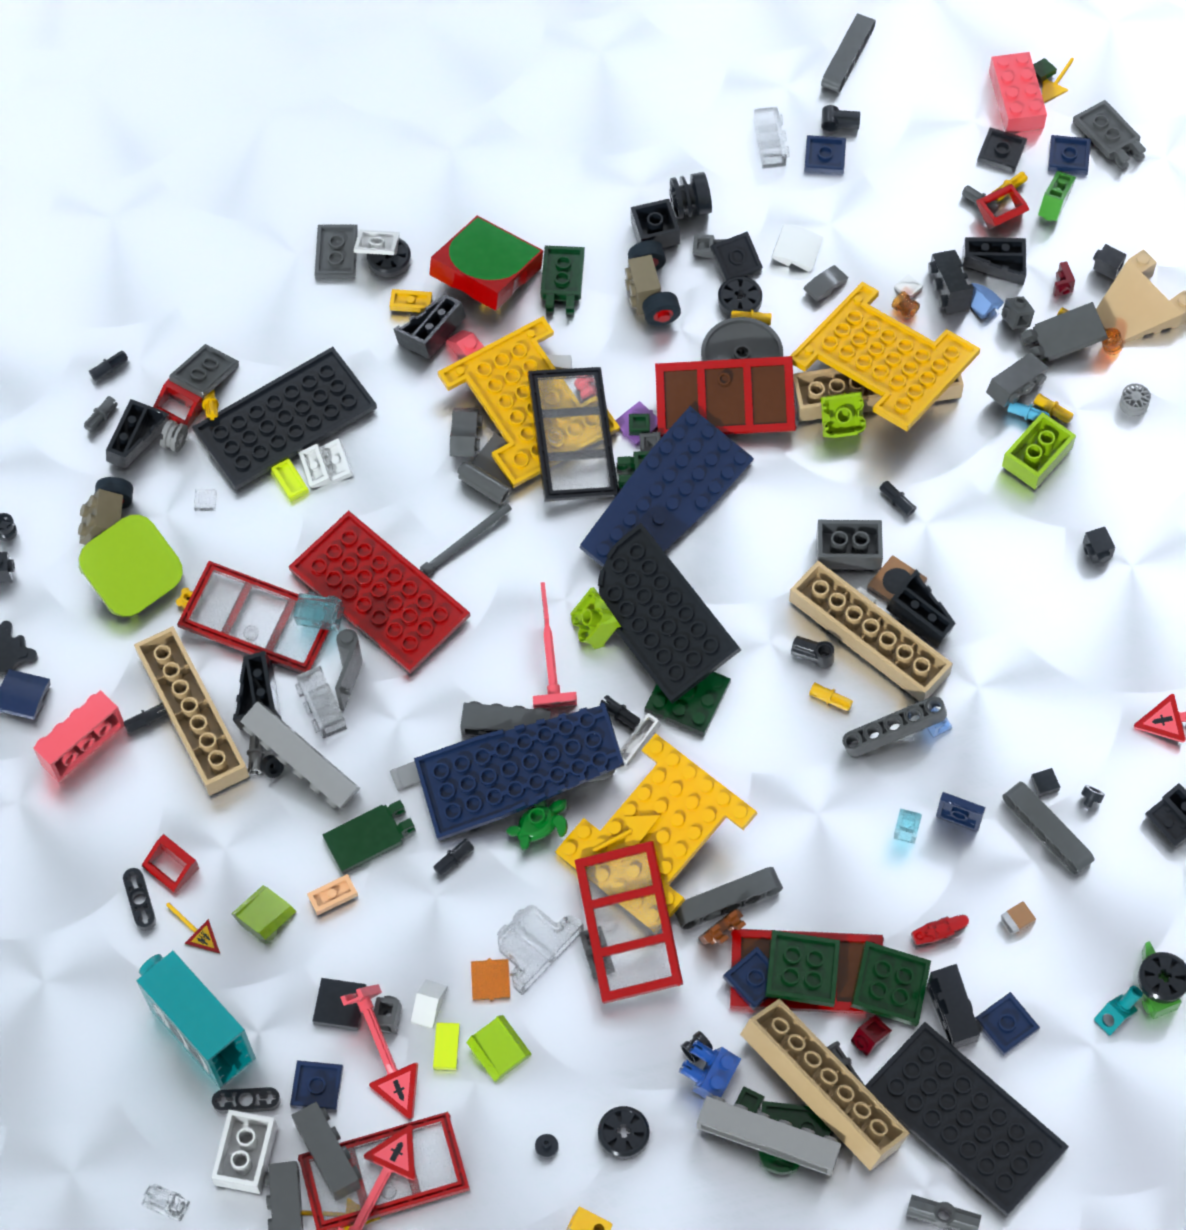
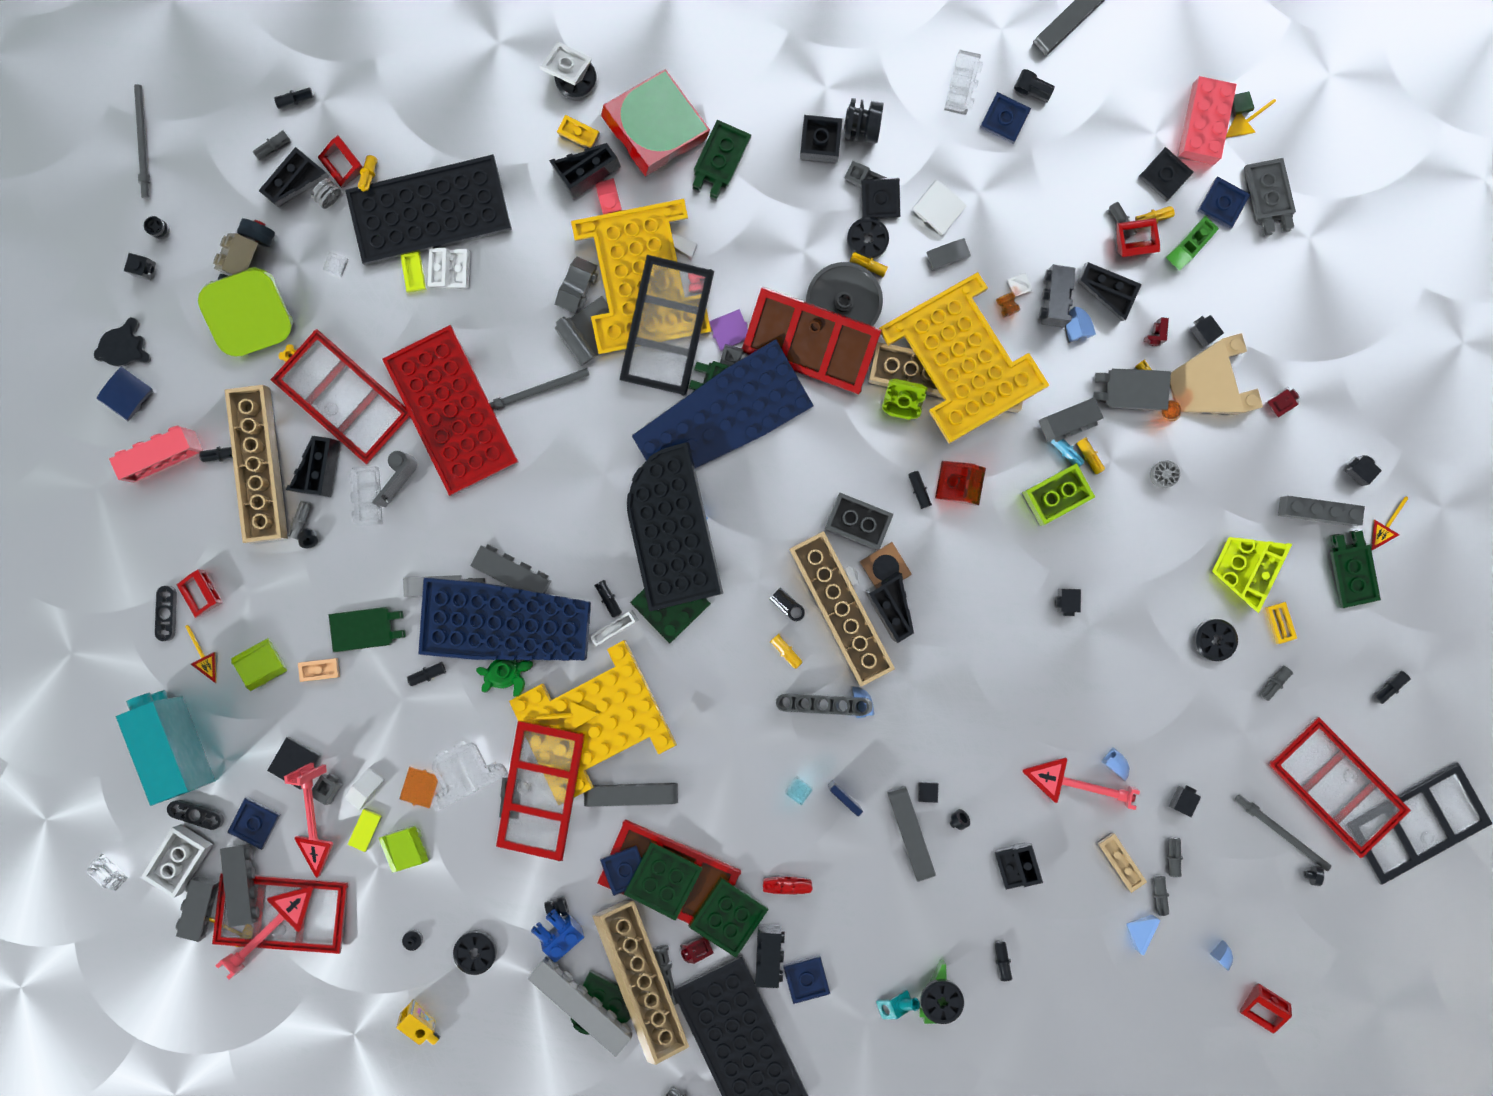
camera: 20 degrees right, 25 degrees up
dark grey tile [169,344,239,398] -> none
light grey brick [240,701,360,809] -> none
clear light blue brick [293,592,344,631] -> none
dark grey tile [314,224,358,279] -> none
coral piece [533,582,577,709] -> none
lime slope [570,587,621,649] -> none
brick [625,240,681,326] -> none
dark green tile [629,414,650,436] -> none
dark orange plate [698,909,746,945] -> none
dark green tile [735,1086,765,1113] -> none
medium nougat piece [1000,901,1036,934] -> none
dark grey brick [1001,296,1035,330] -> none
none -> clear red slope [935,461,986,505]

